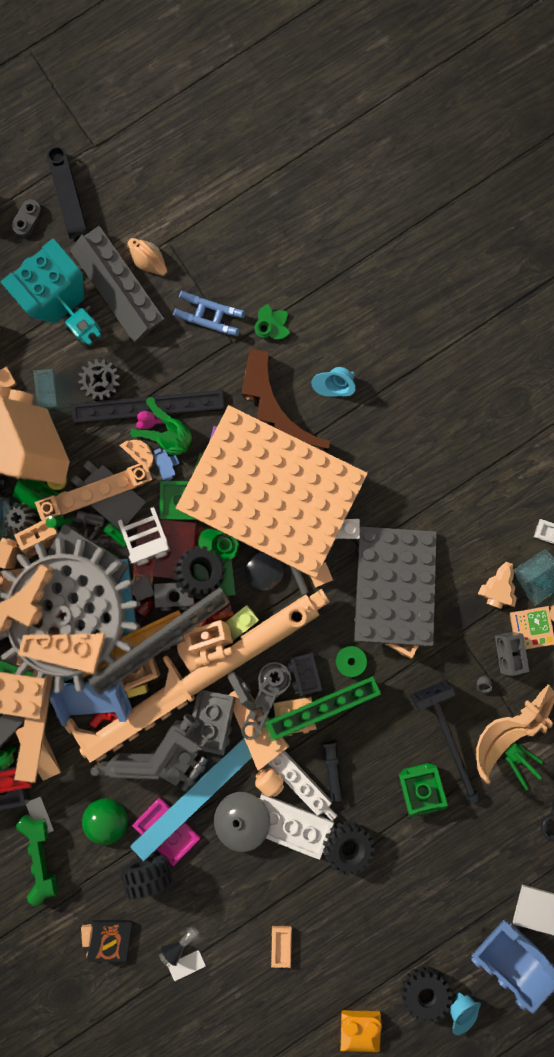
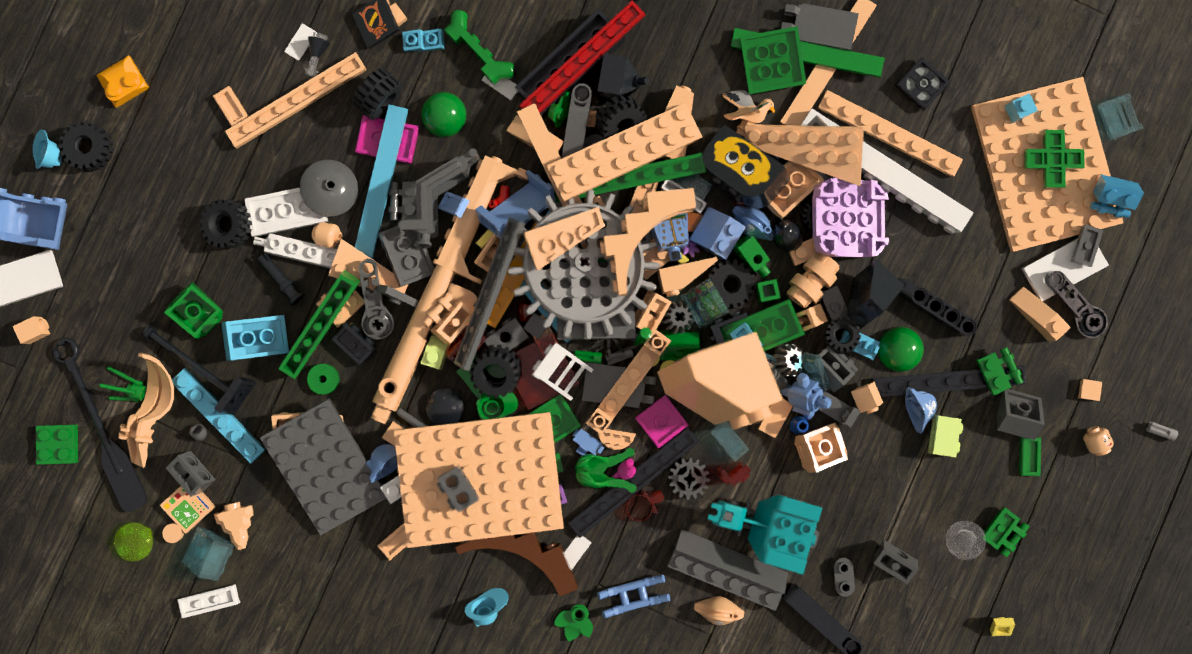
camera: 145 degrees right, 0 degrees up
none -> medium azure plate [172,368,266,463]
none -> medium azure slope [222,315,289,361]
none -> light nougat plate [225,52,367,148]
none -> medium blue hat [366,444,398,483]
none -> light nougat tile [378,523,407,561]
none -> medium azure slope [402,29,445,52]
none -> dark grey brick [437,464,480,513]
none -> light blue tile [438,192,469,218]
none -> white sticker [564,536,591,570]
none -> clear red piece [626,490,665,521]
none -> dark pink tile [635,395,688,449]
none -> clear red bracket [717,462,751,486]

